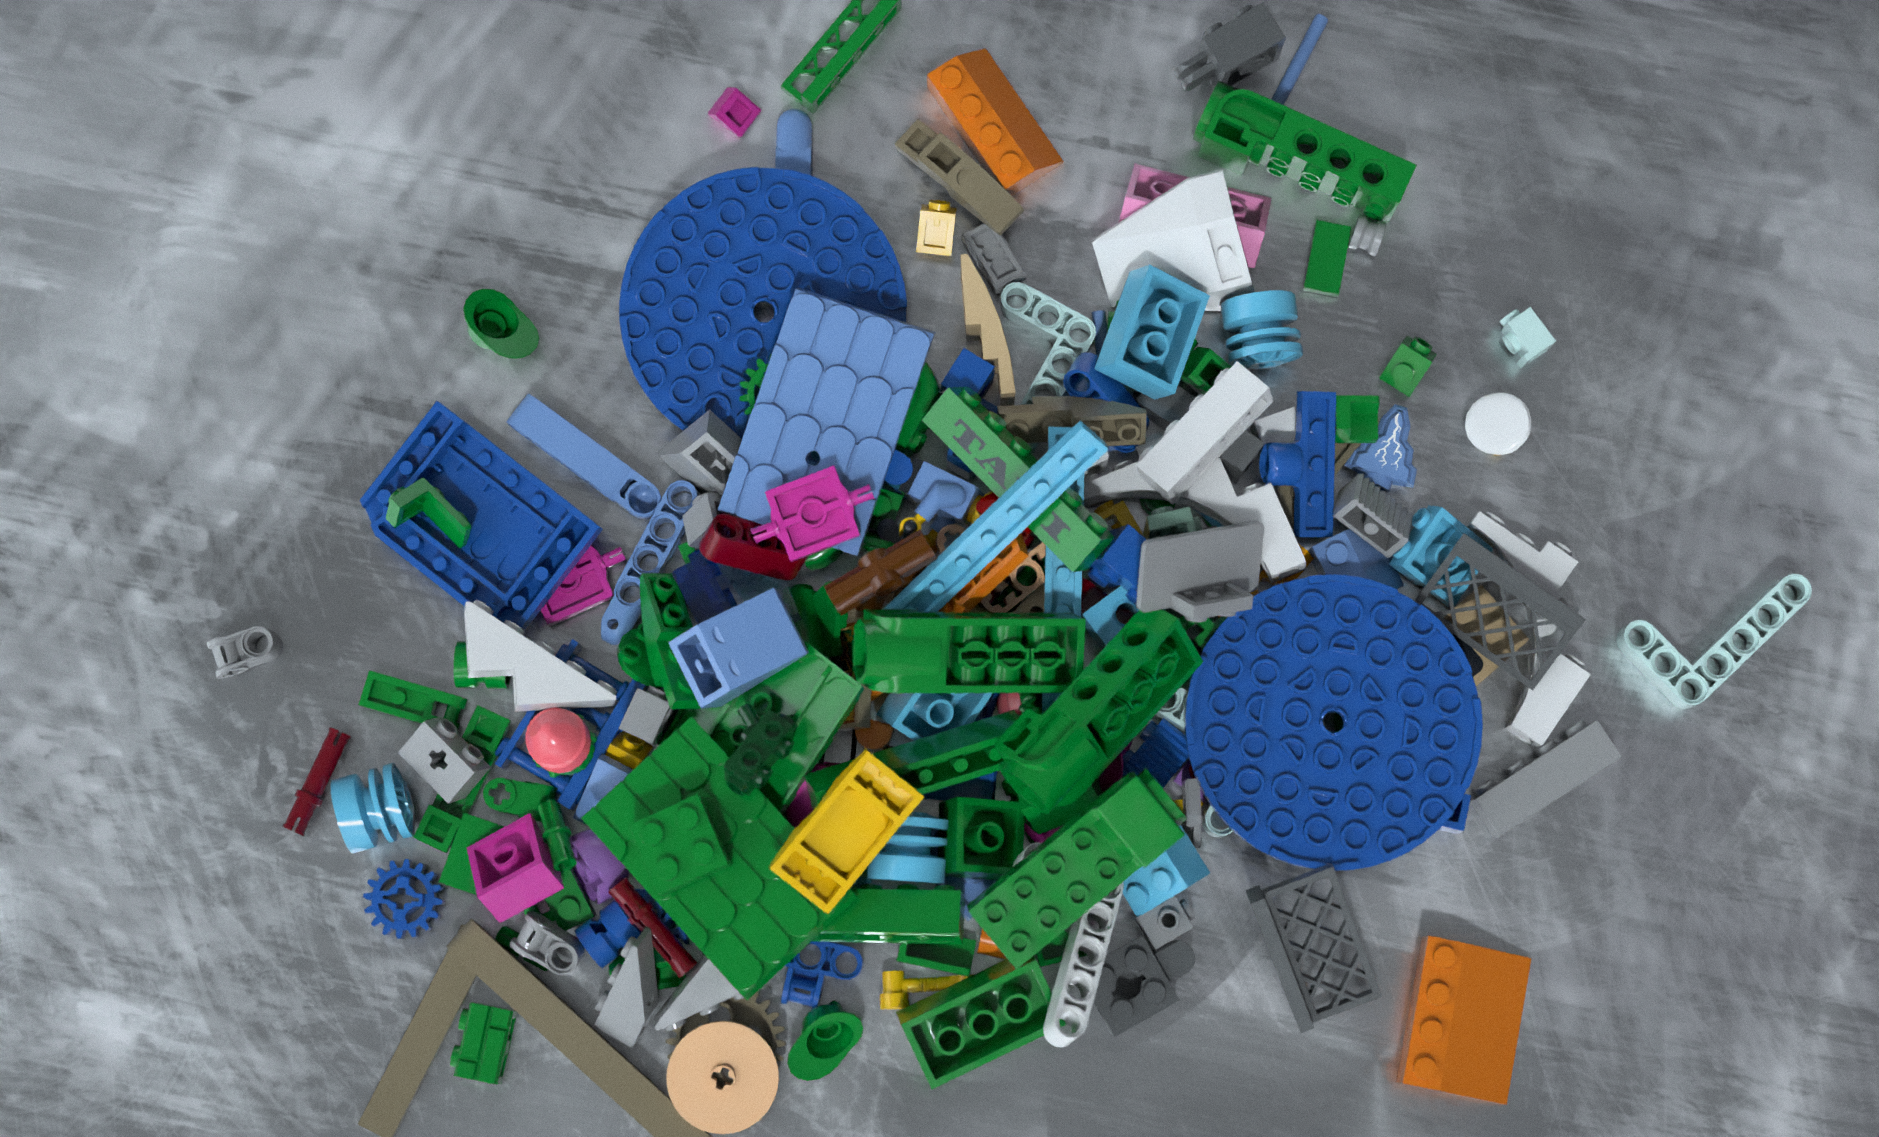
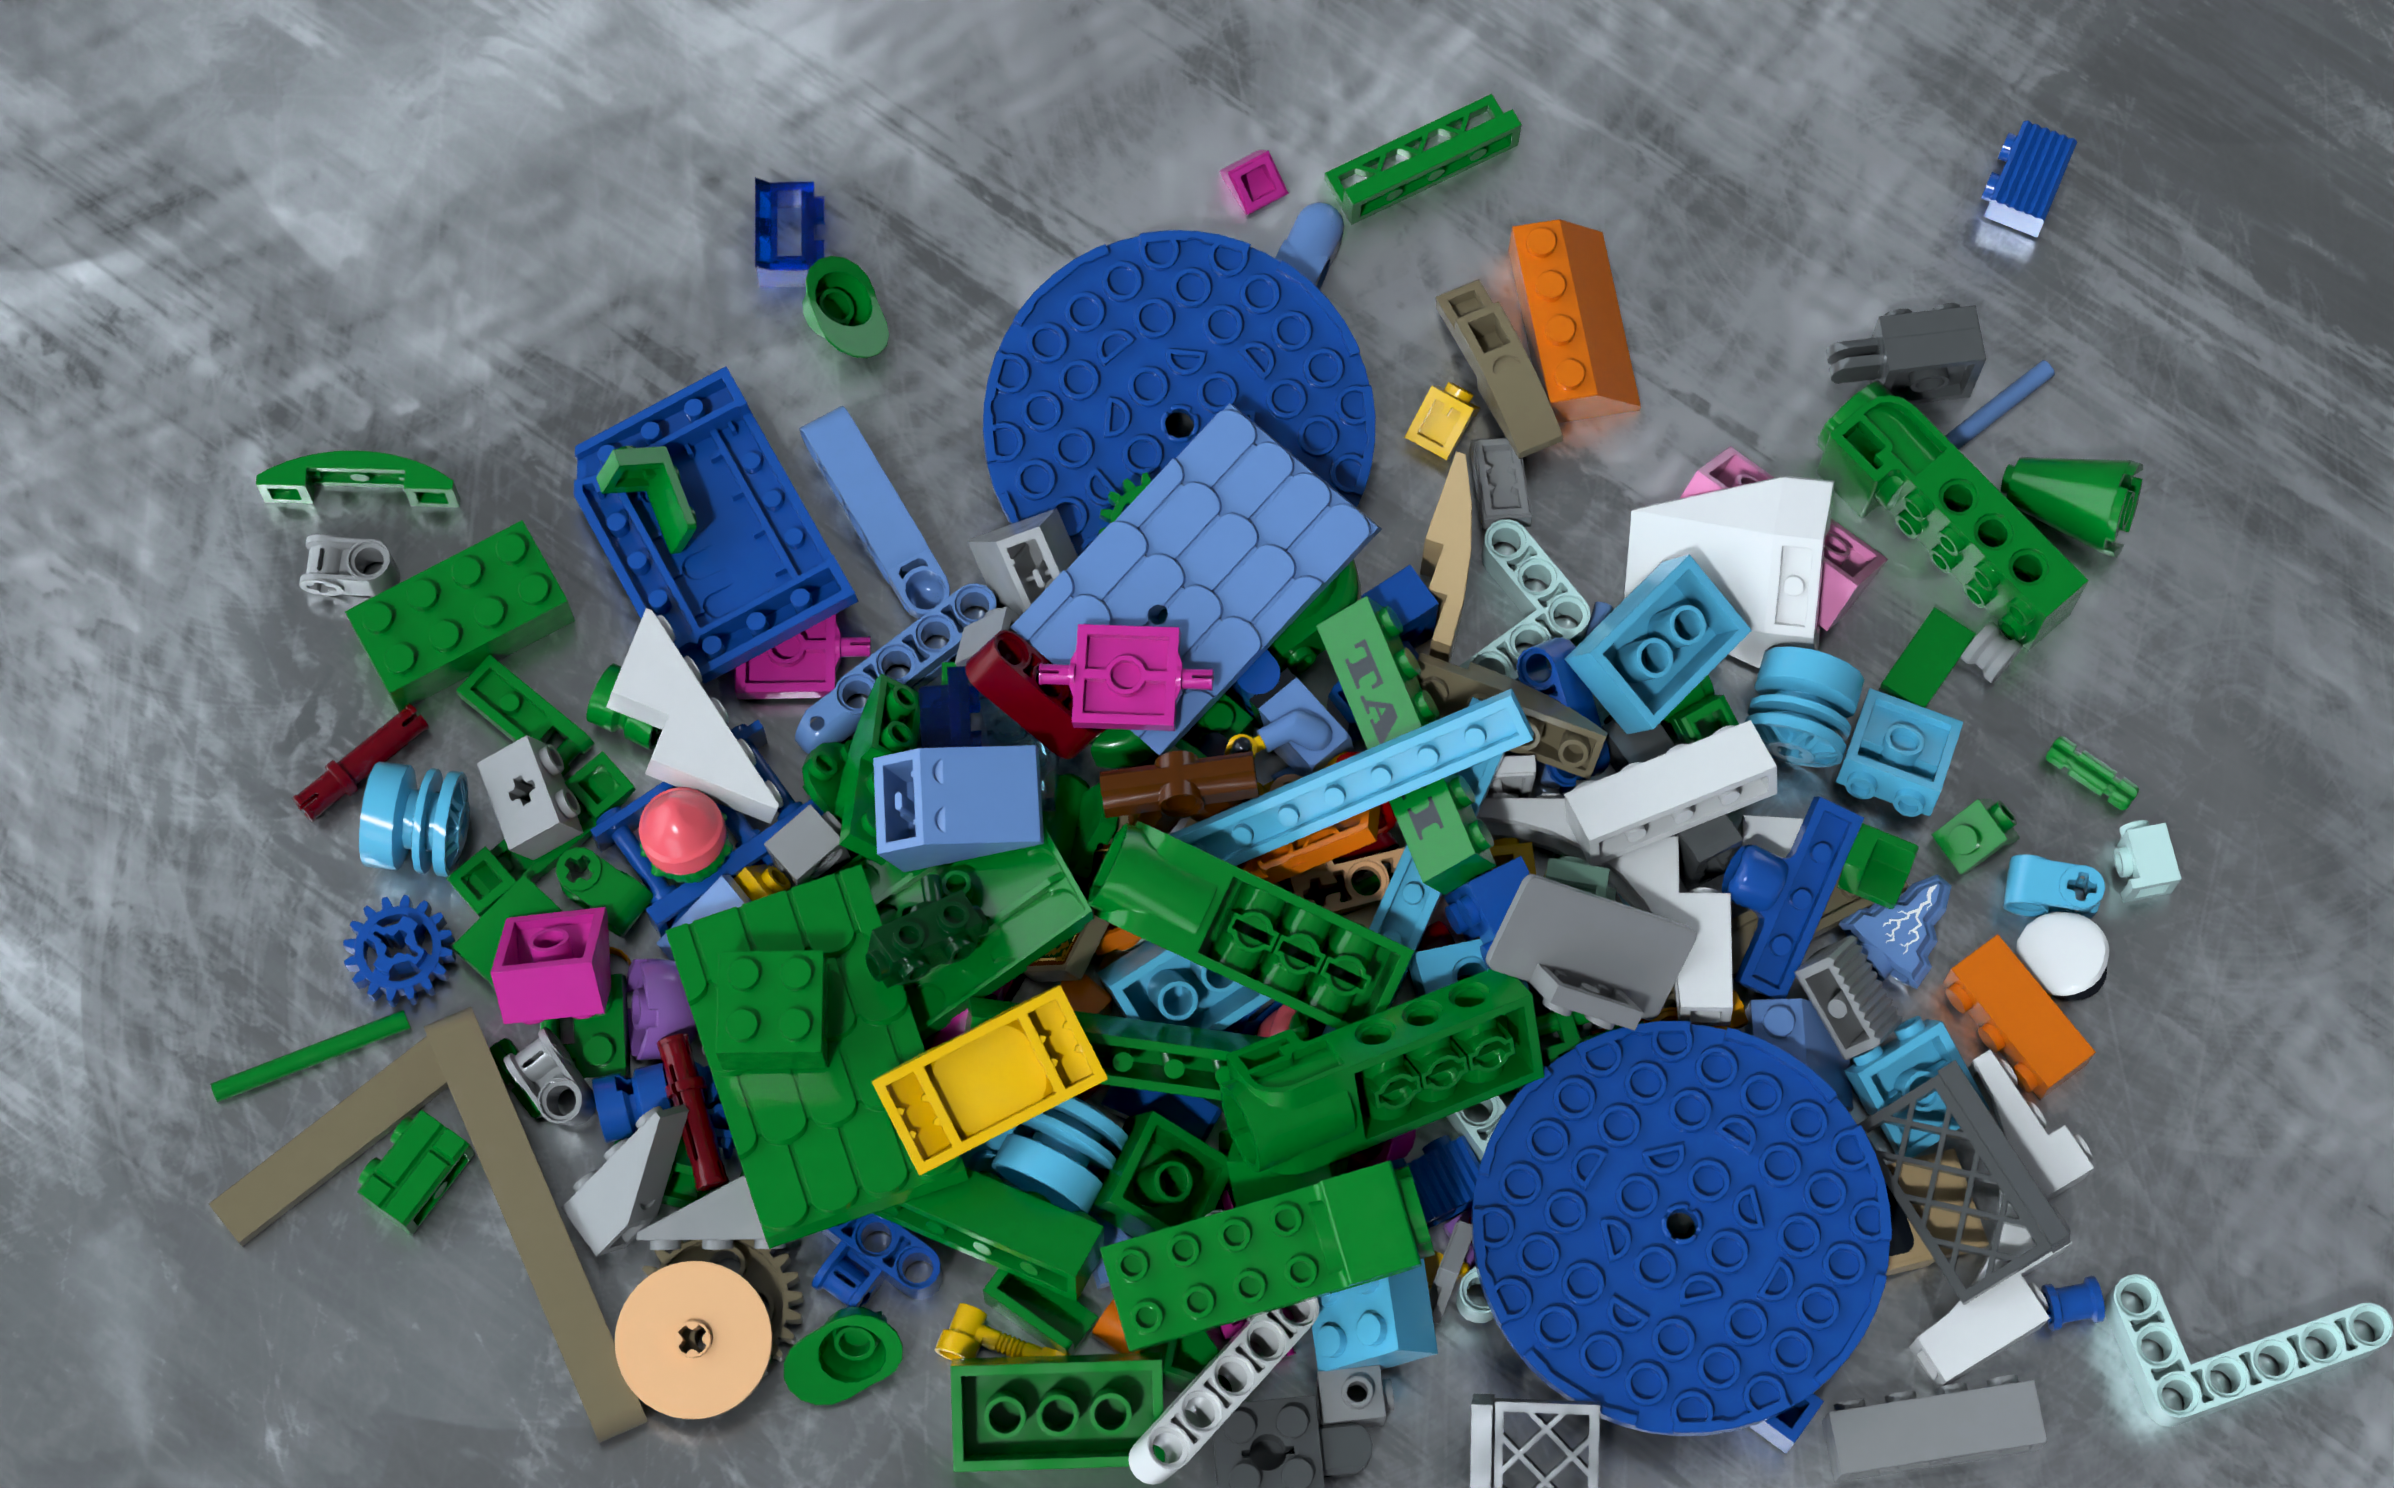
camera: 20 degrees right, 10 degrees down
green axle [538,799,577,871] -> none
none -> green bar [210,1010,411,1102]
none -> green slope [256,450,460,508]
none -> green brick [345,520,575,712]
none -> clear blue window [755,177,826,288]
none -> medium azure plate [1836,688,1963,817]
none -> orange brick [1943,934,2096,1100]
none -> green cone [2001,457,2143,558]
none -> medium azure piece [2003,854,2105,919]
none -> blue bush [2041,1276,2105,1331]
none -> green axle [2046,736,2139,810]

